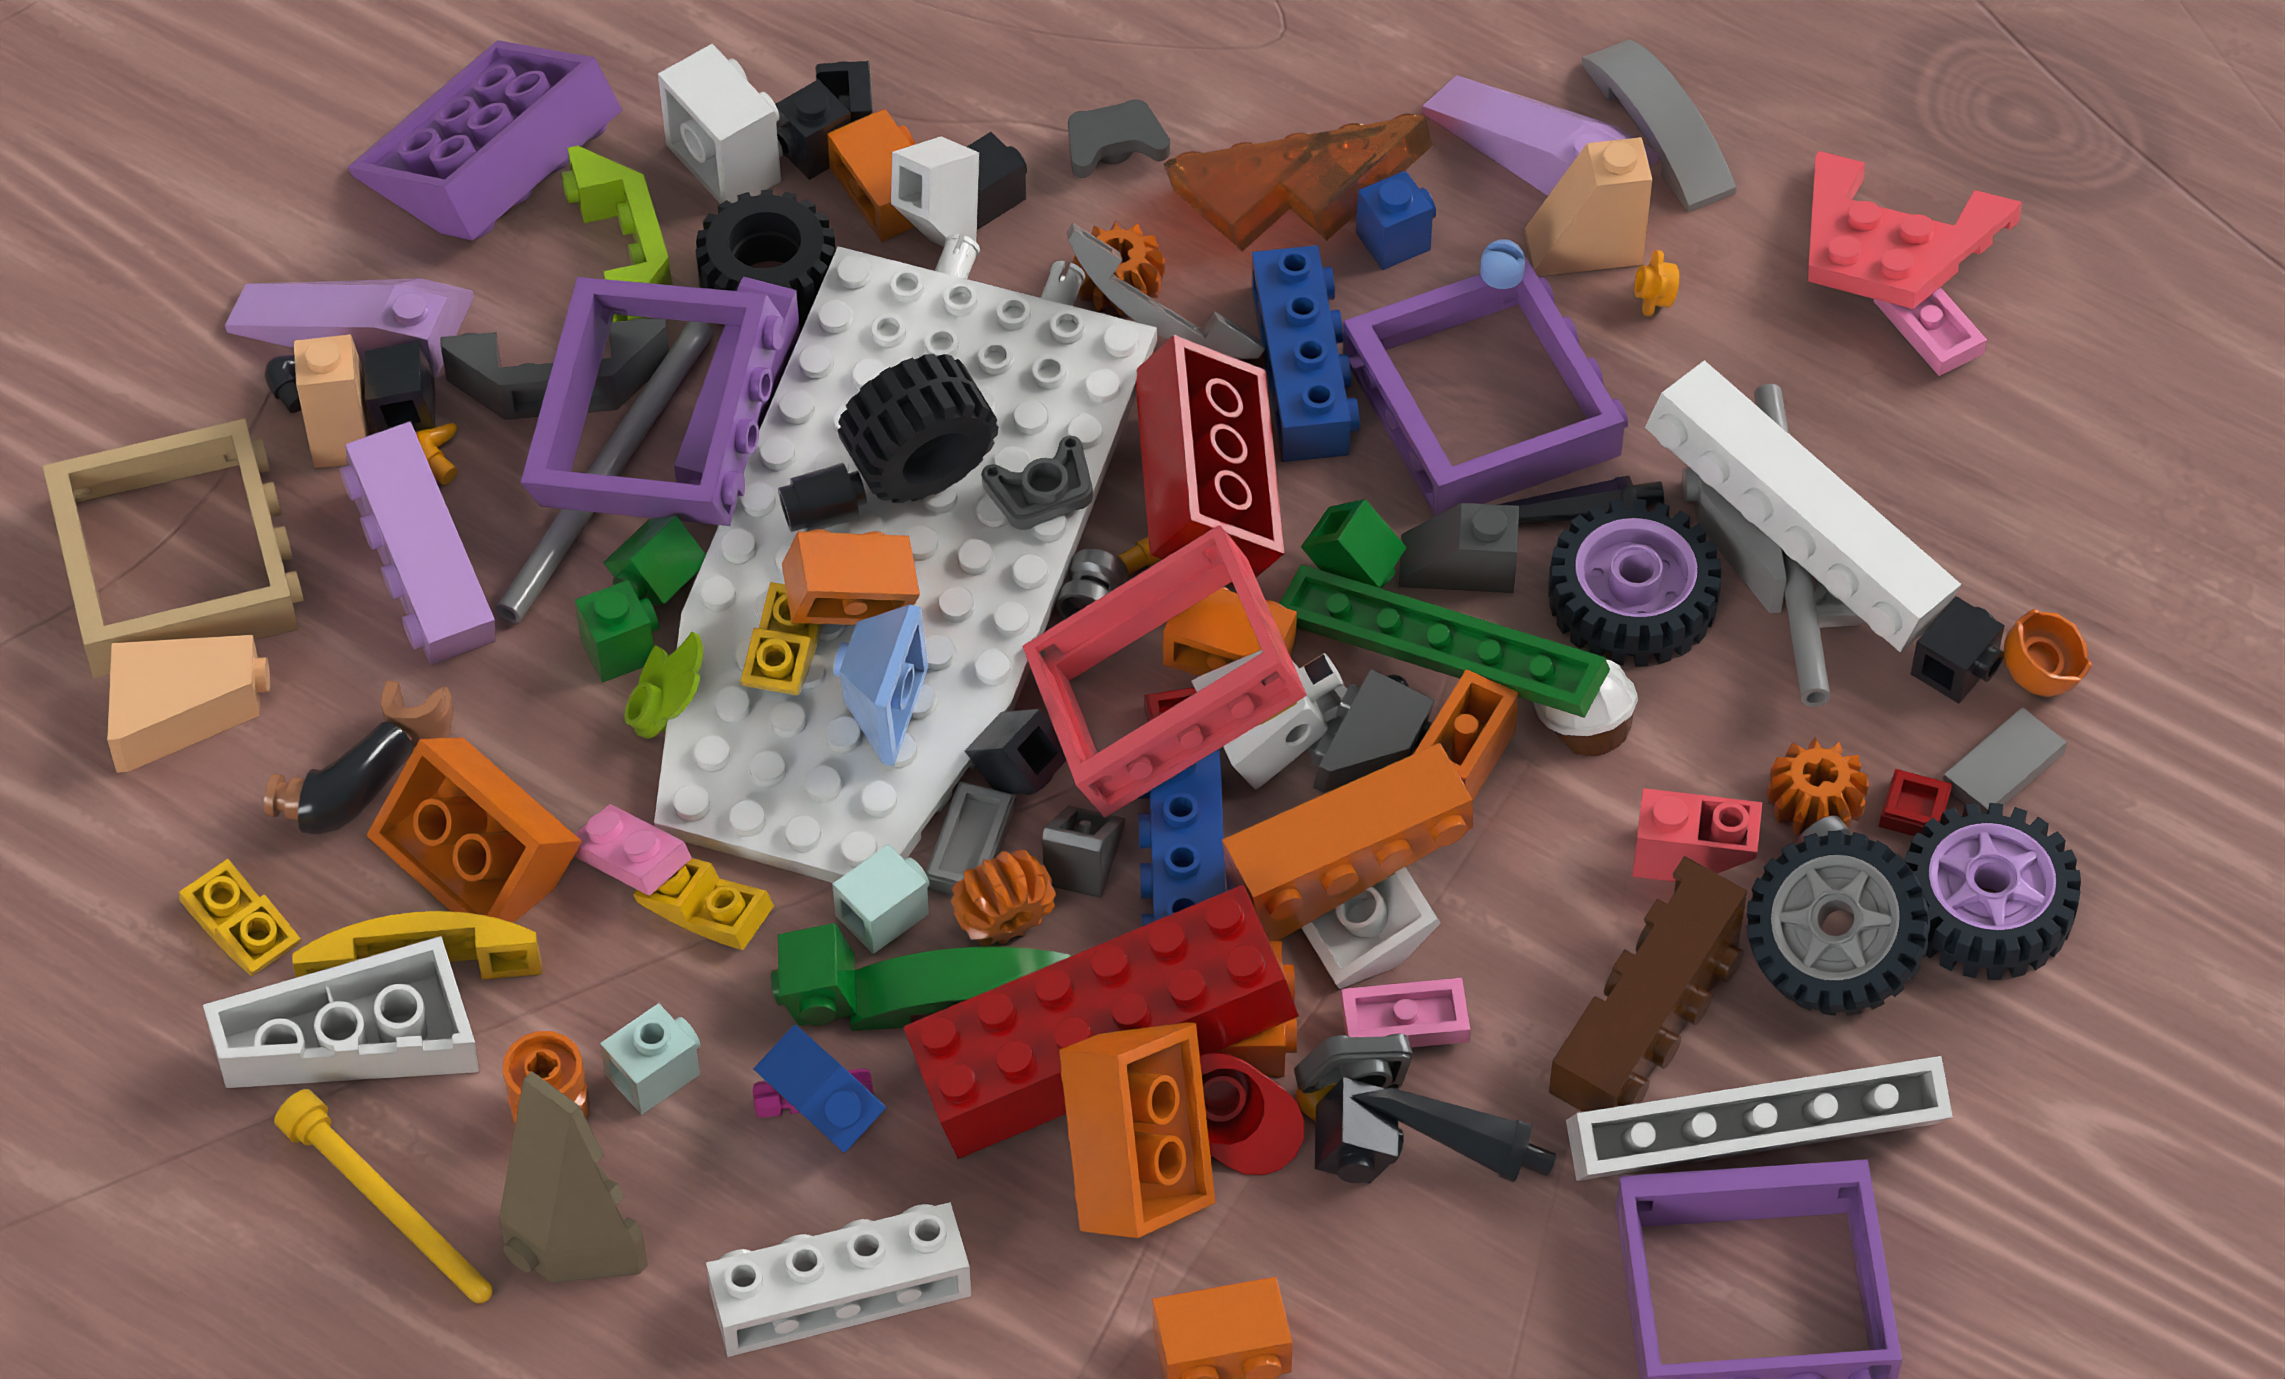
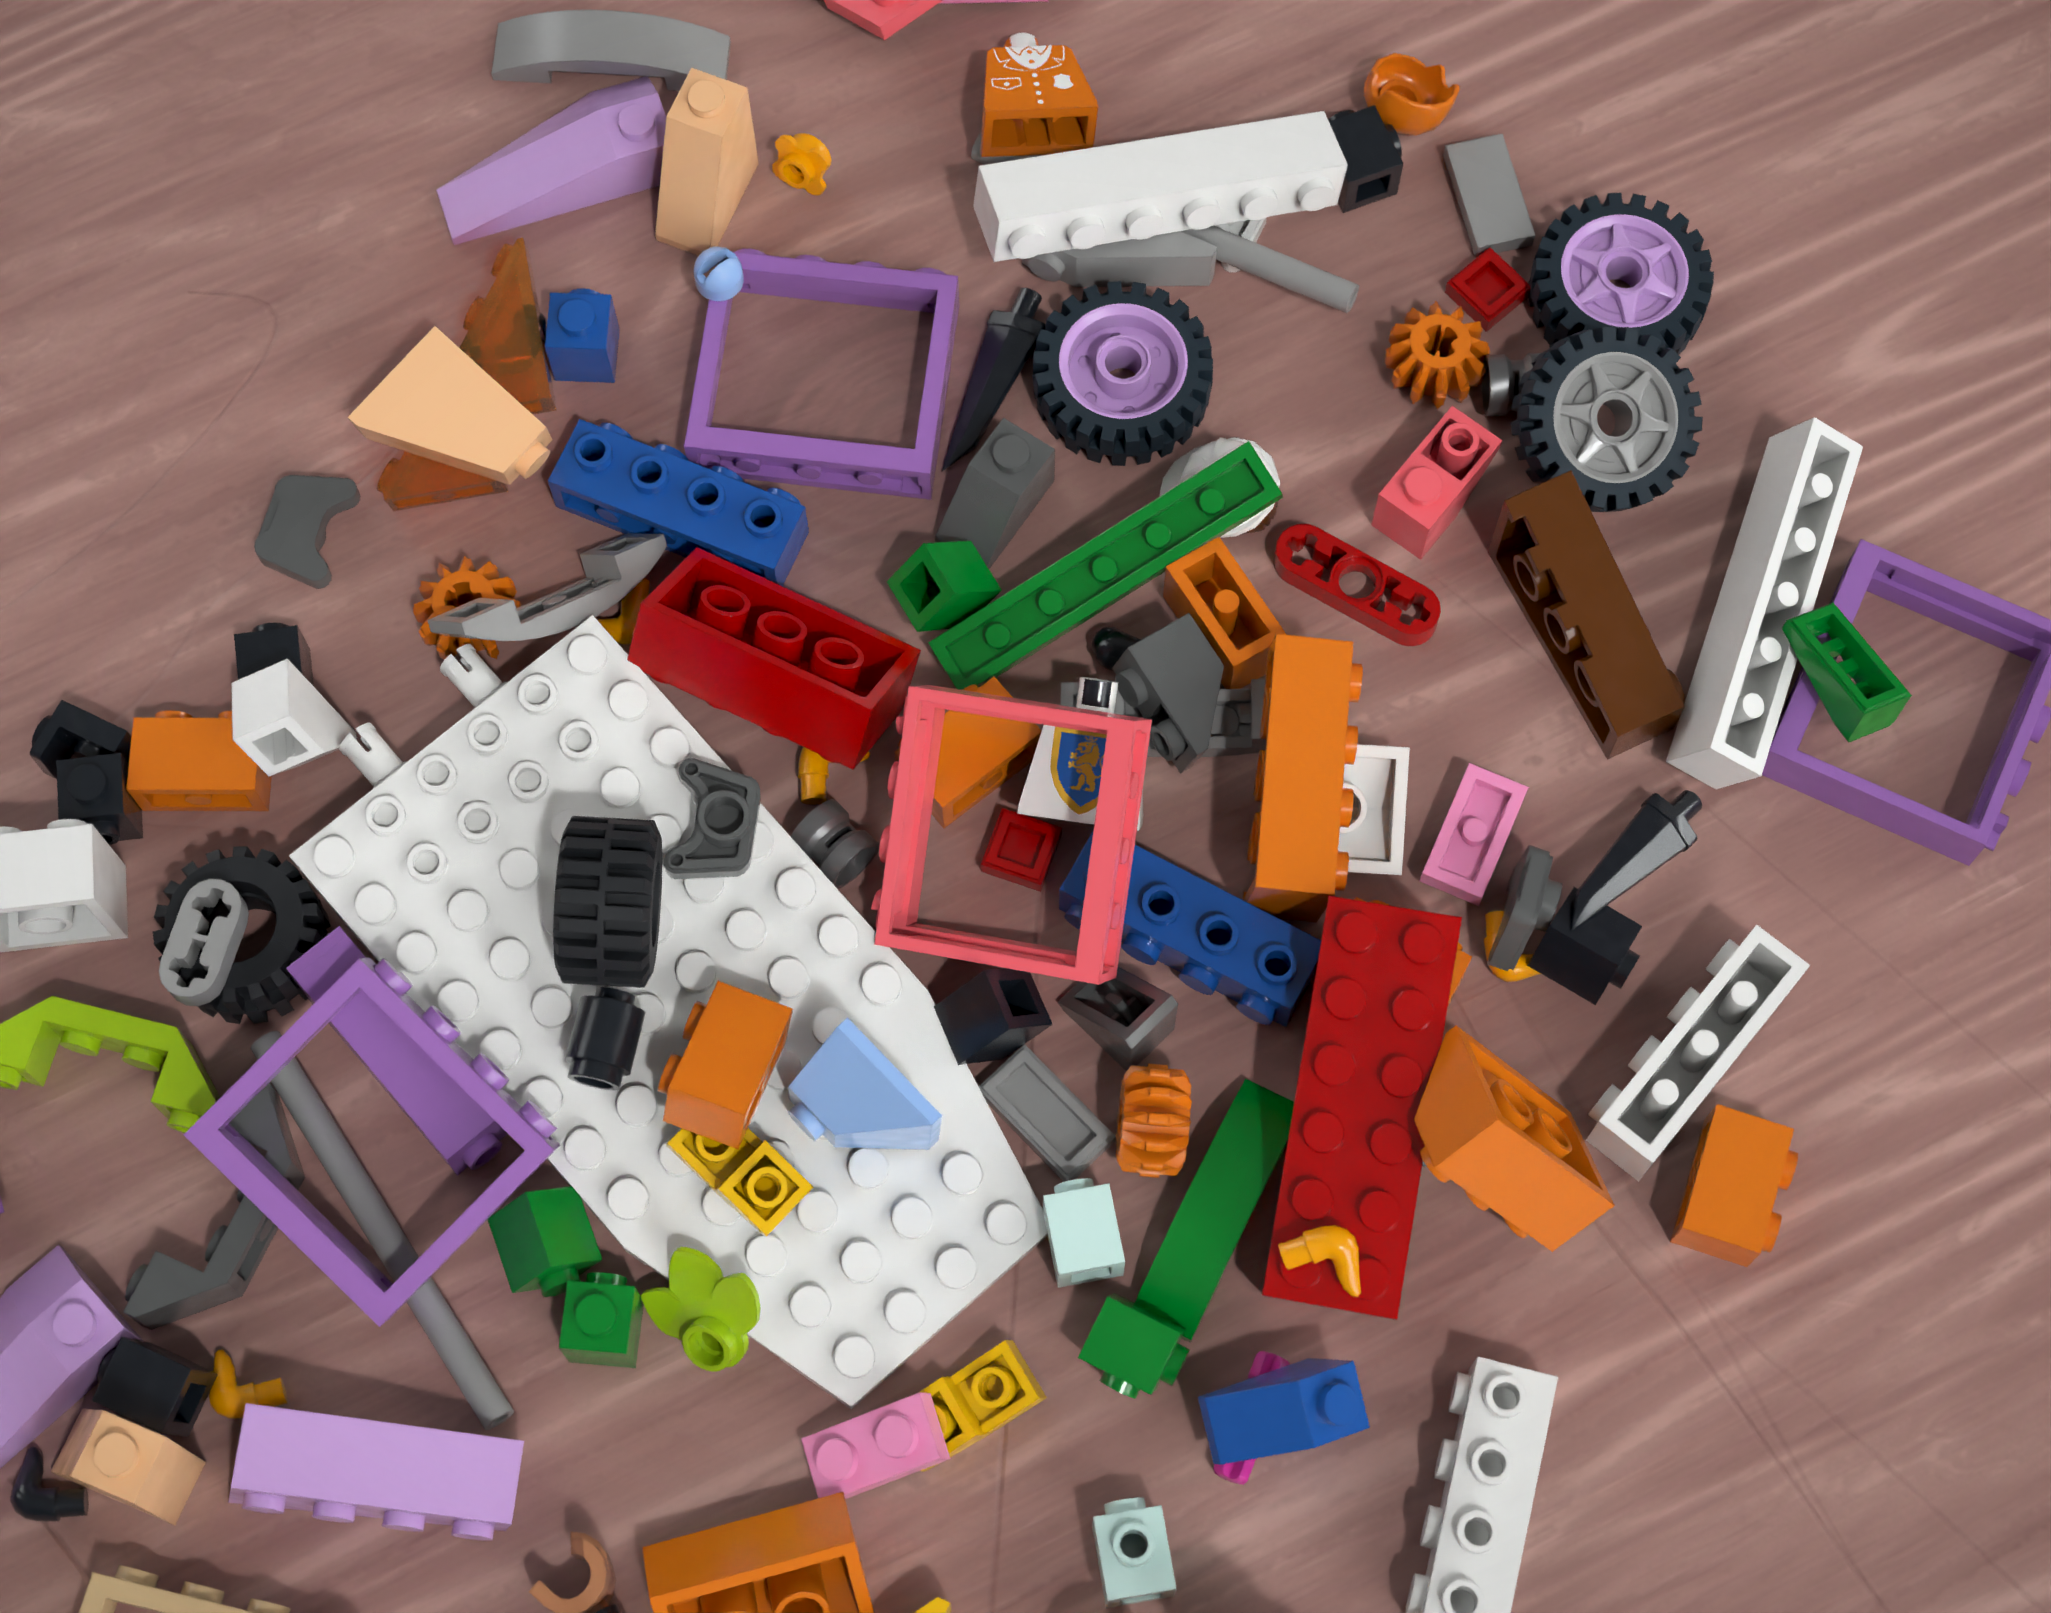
camera: 60 degrees left, 15 degrees up
red piece [1200,1053,1304,1175] -> none
none -> light grey beam [159,879,249,1006]
none -> light nougat slope [348,326,552,485]
none -> orange torso [980,33,1098,157]
none -> red beam [1274,524,1441,646]
none -> light orange animal [1278,1225,1361,1297]
none -> white brick [1586,925,1810,1182]
none -> green slope [1782,602,1912,742]

